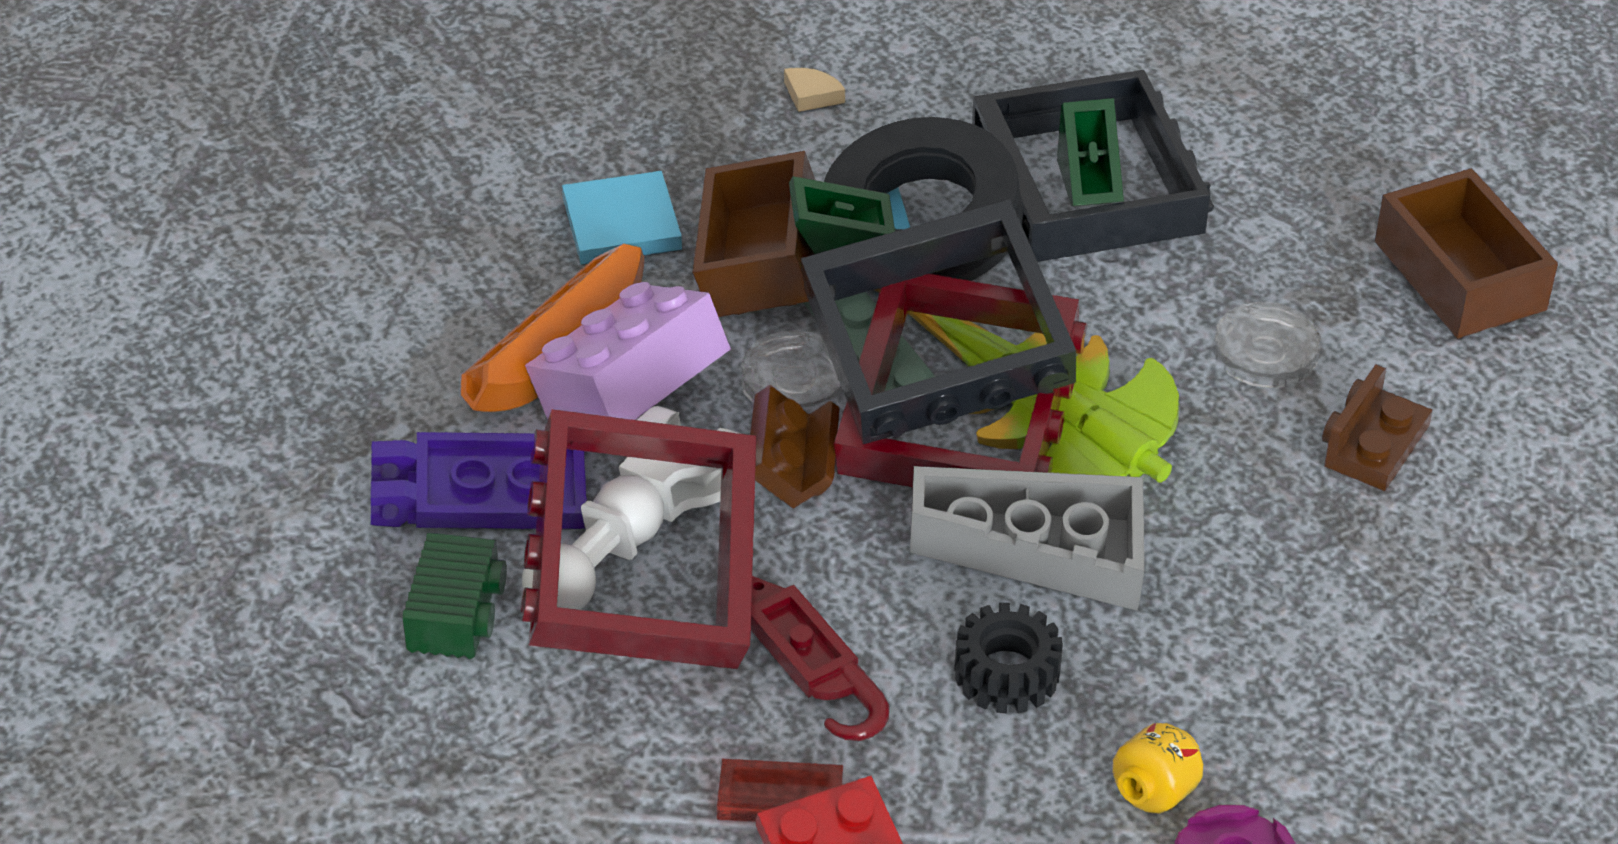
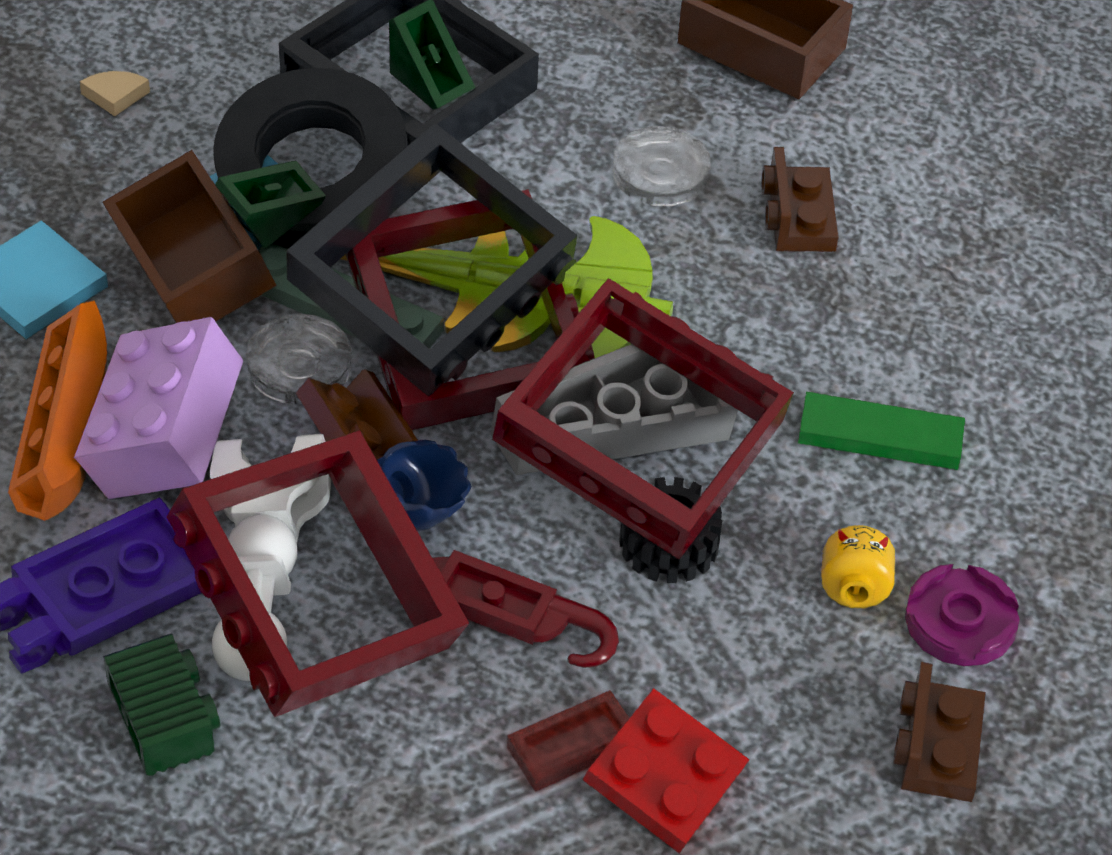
camera: 35 degrees left, 5 degrees up
none -> dark blue hair [377,440,472,532]
none -> dark red window [492,278,794,560]
none -> green tile [798,391,965,470]

